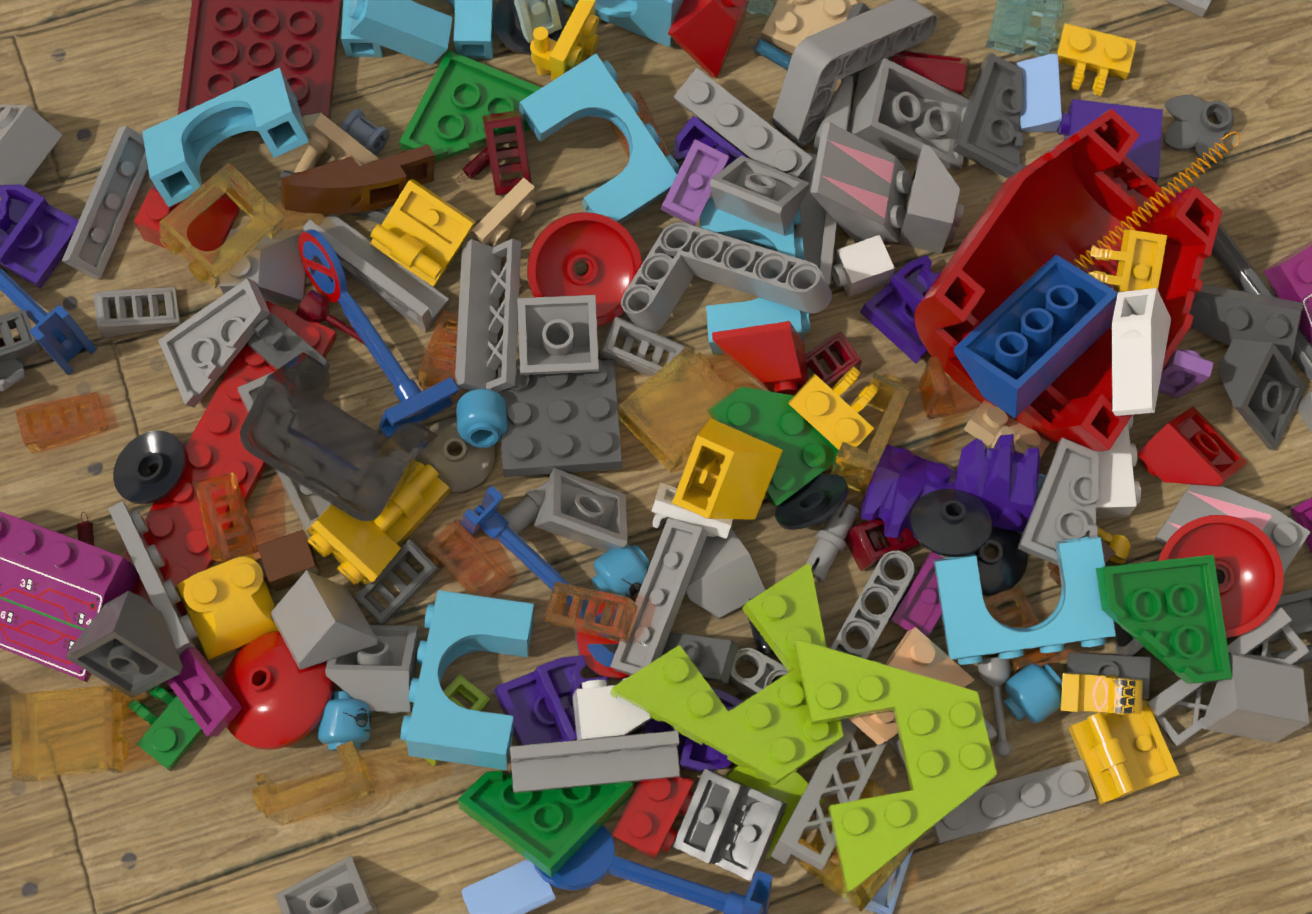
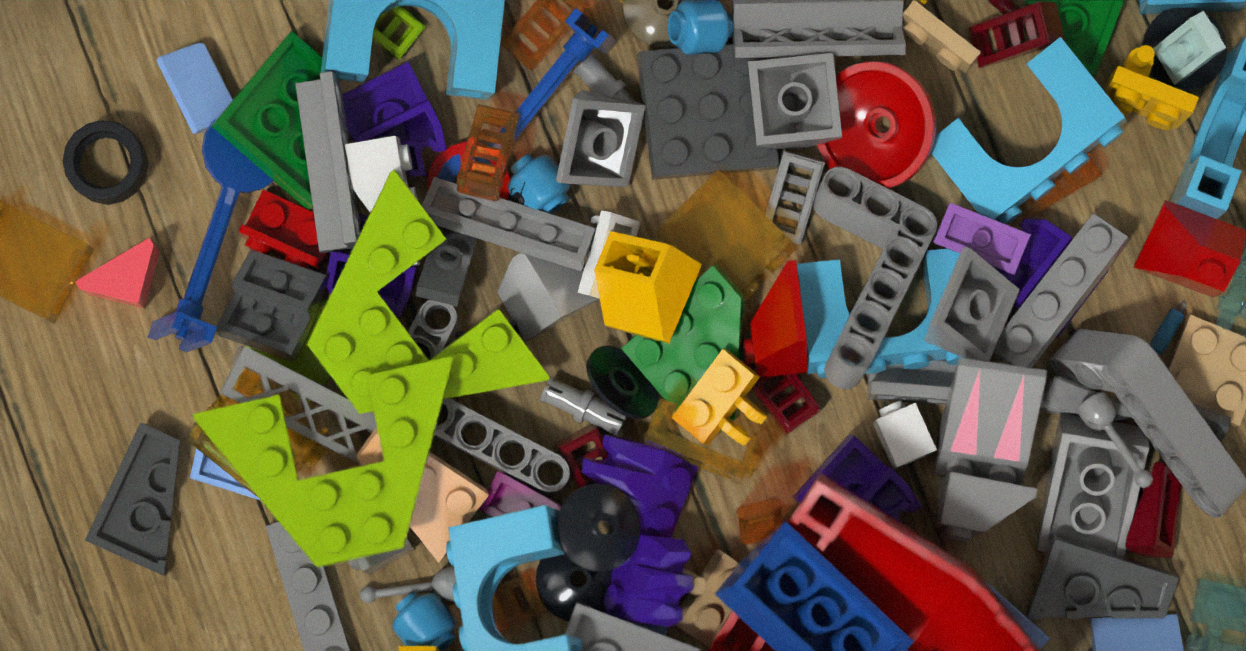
camera: 90 degrees right, 10 degrees up
none -> light grey hinge [1077,392,1153,488]

